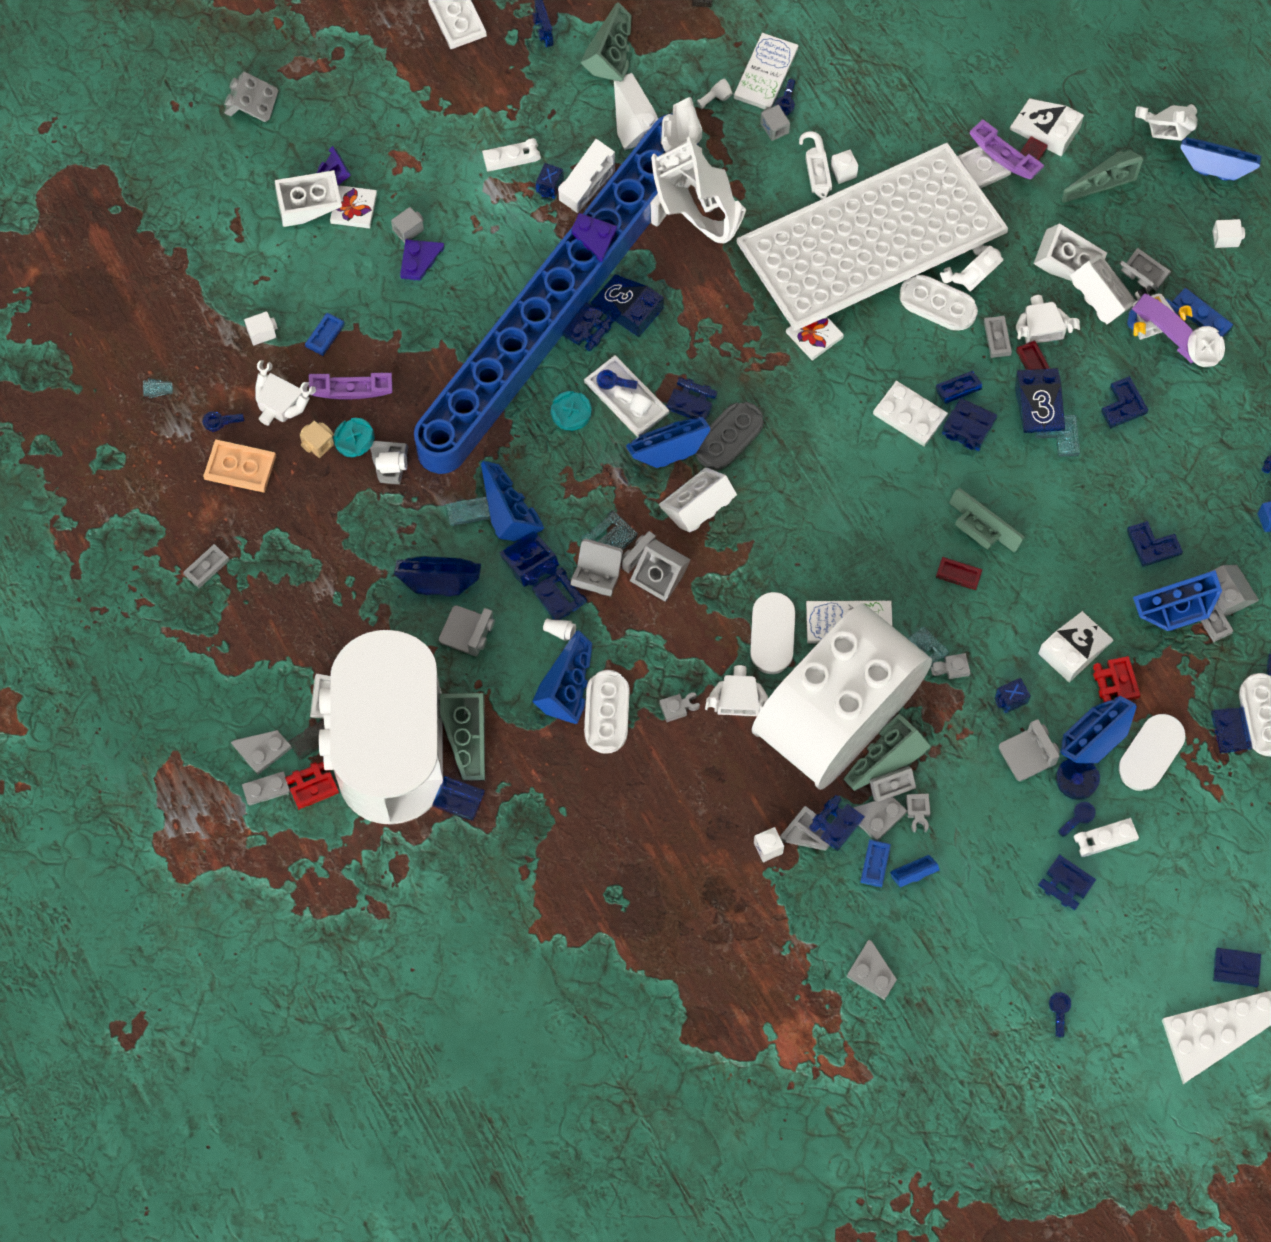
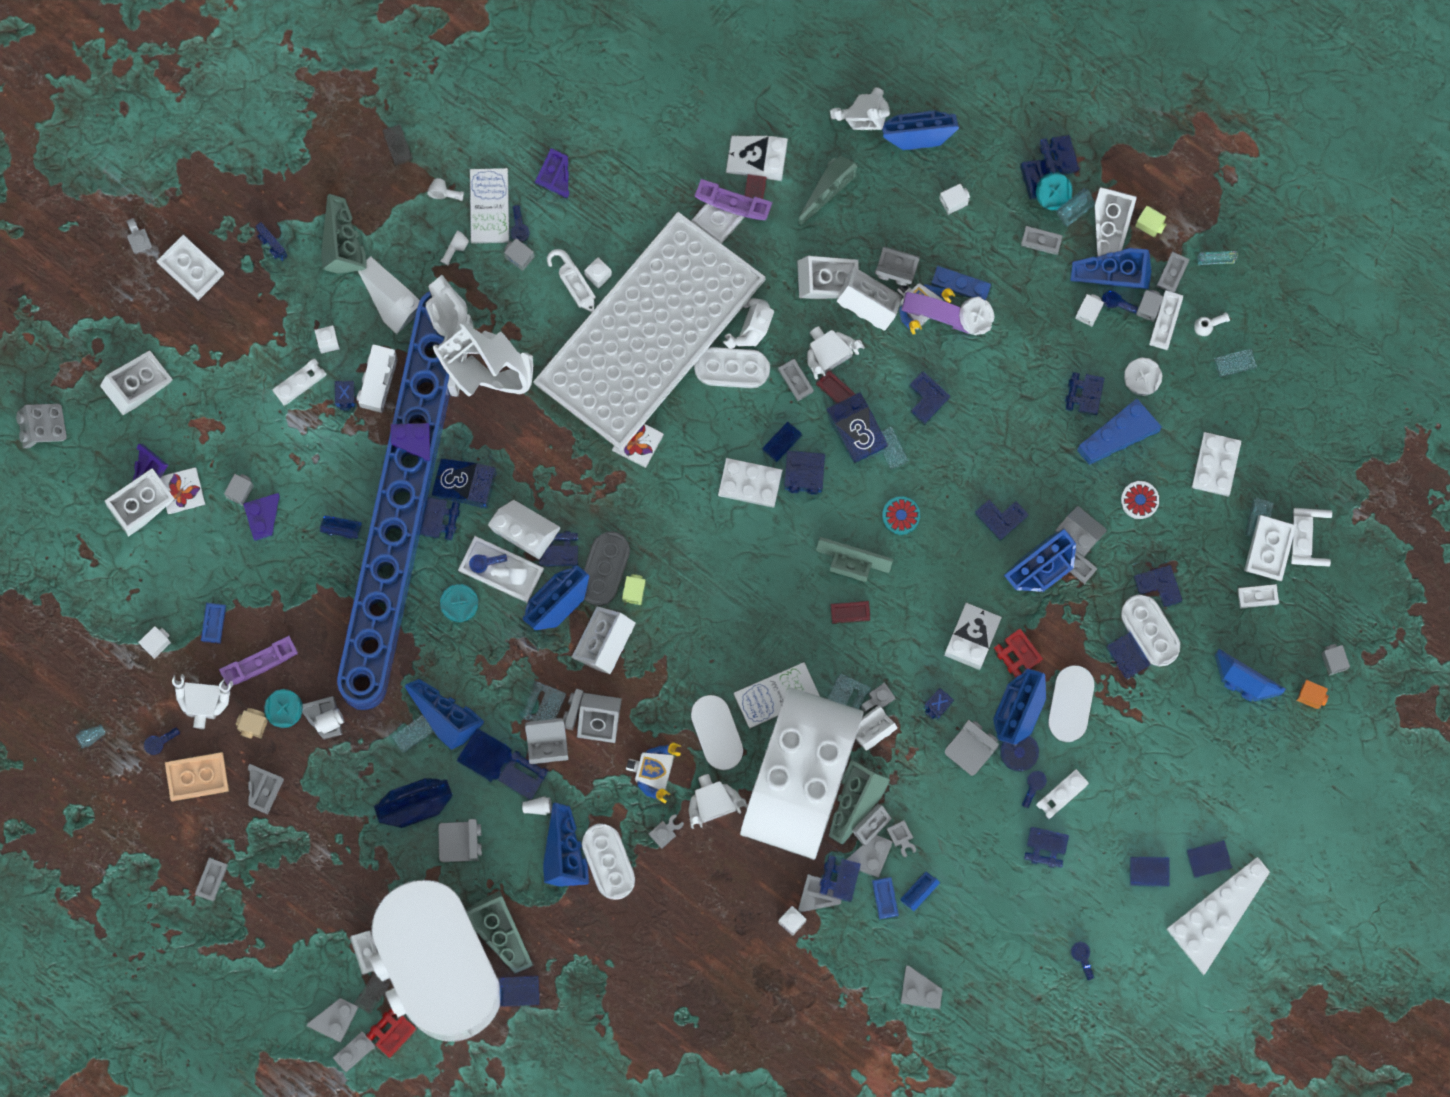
camera: 25 degrees left, 10 degrees up
none -> white slope [100,351,173,415]
none -> light grey wing [248,764,284,814]
none -> white brick [315,326,340,354]
none -> clear blue plate [320,515,362,539]
none -> white bar [428,178,464,201]
none -> white slope [488,500,560,559]
none -> dark purple wing [535,148,569,198]
none -> yellowish green brick [622,574,646,605]
none -> torso [626,743,681,803]
none -> white bracket [856,706,898,751]
none -> tile [882,496,920,535]
none -> clear blue plate [1130,857,1170,887]

